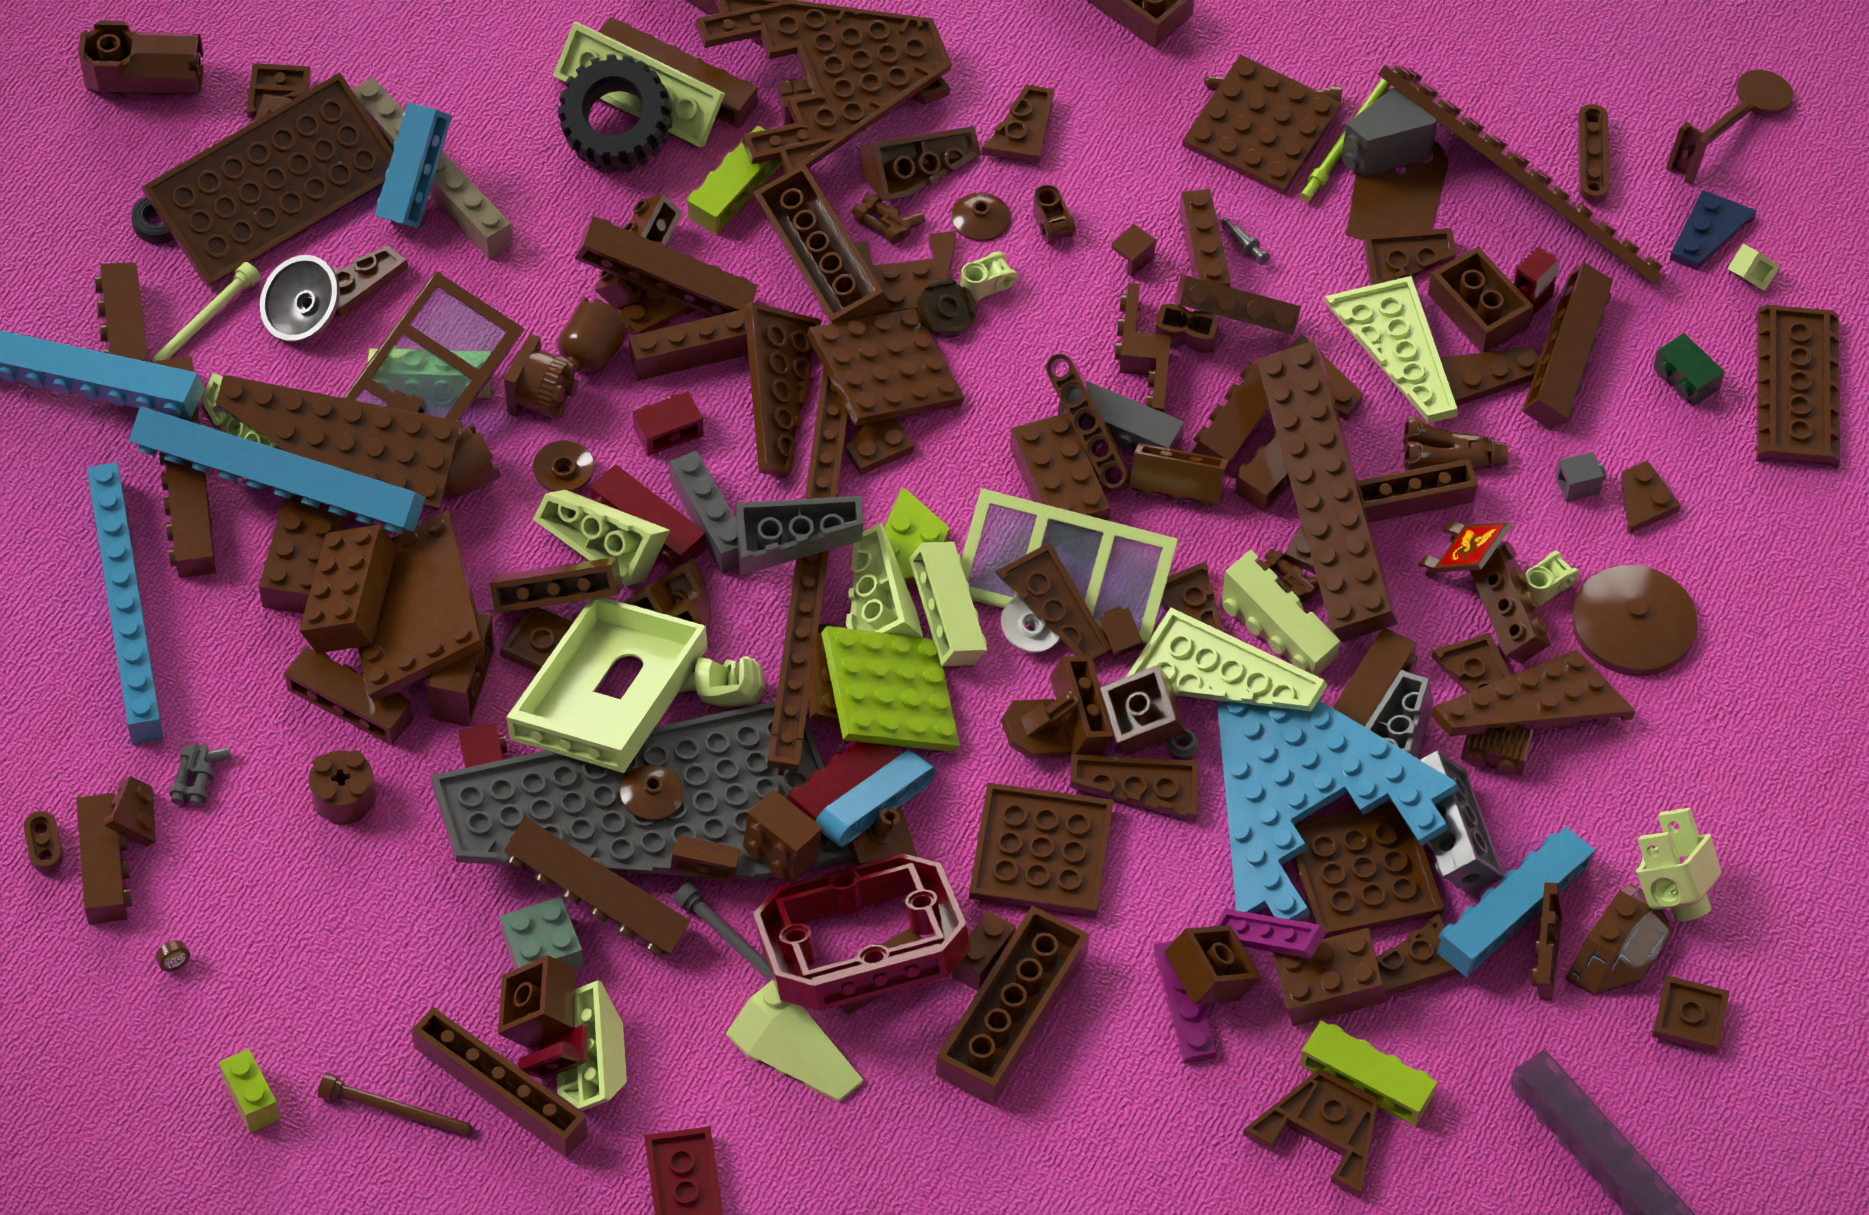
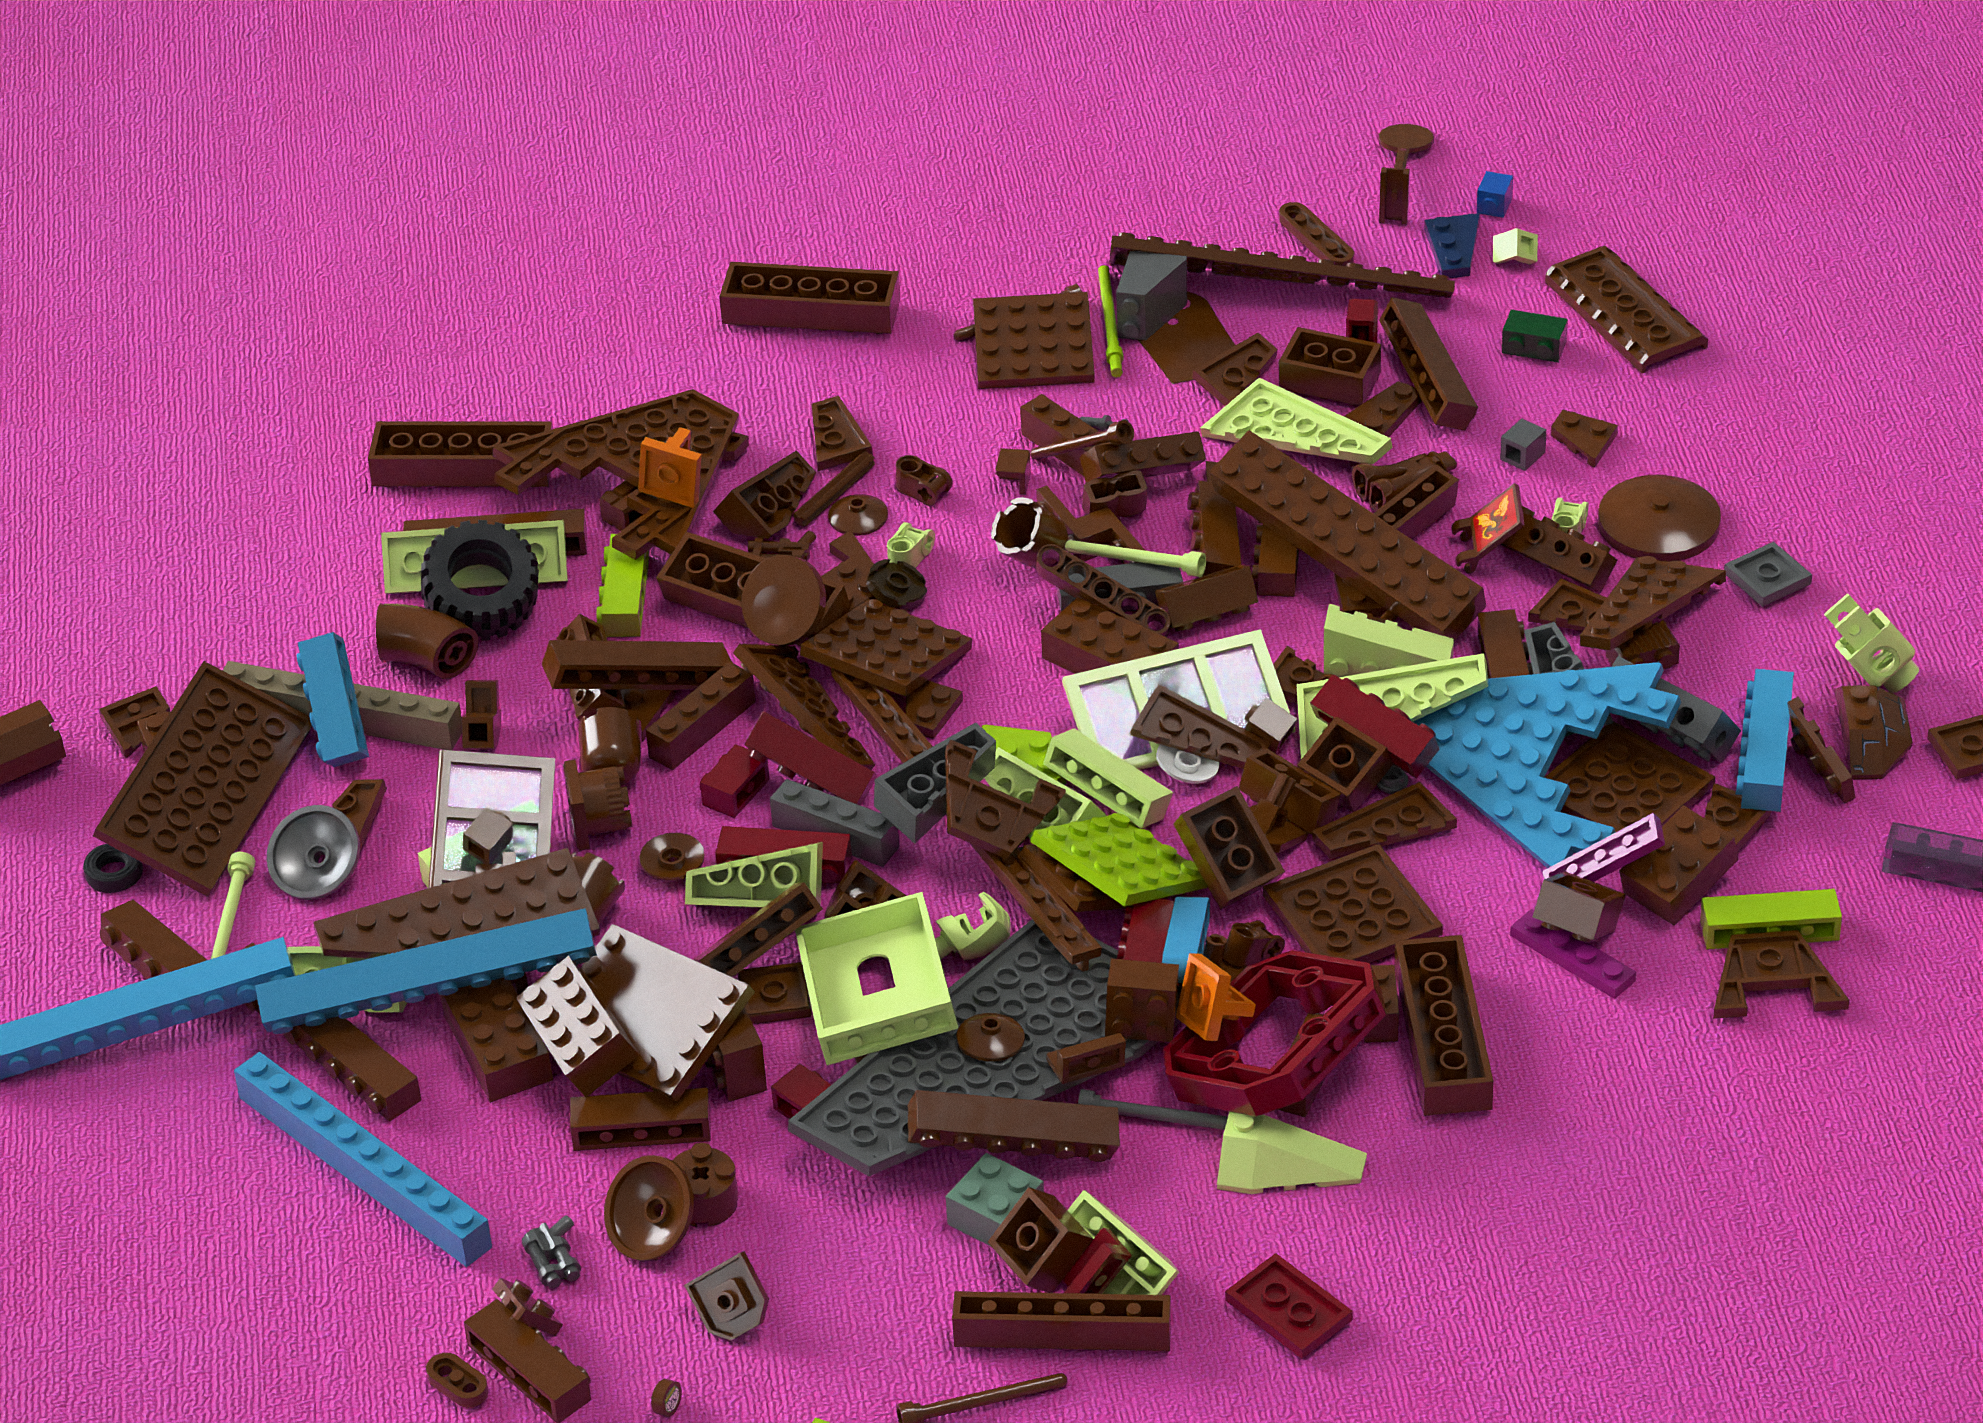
camera: 30 degrees left, 15 degrees down
none -> reddish brown brick [376,603,479,679]
none -> reddish brown brick [462,680,501,748]
none -> brick [463,806,513,864]
none -> reddish brown dish [604,1155,694,1261]
none -> orange bracket [638,427,702,508]
none -> piece [684,1251,769,1340]
none -> reddish brown piece [741,555,826,646]
none -> dark red brick [744,711,878,806]
none -> reddish brown axle [793,451,875,527]
none -> reddish brown wing [945,739,1066,859]
none -> reddish brown cylinder [991,497,1068,569]
none -> reddish brown piece [1030,420,1134,460]
none -> yellowish green piece [1065,540,1206,577]
none -> reddish brown brick [1173,786,1285,910]
none -> orange bracket [1176,953,1256,1041]
none -> reddish brown piece [1223,920,1285,967]
none -> dark red brick [1310,674,1440,779]
none -> blue brick [1477,171,1513,218]
none -> dark grey plate [1724,541,1812,607]

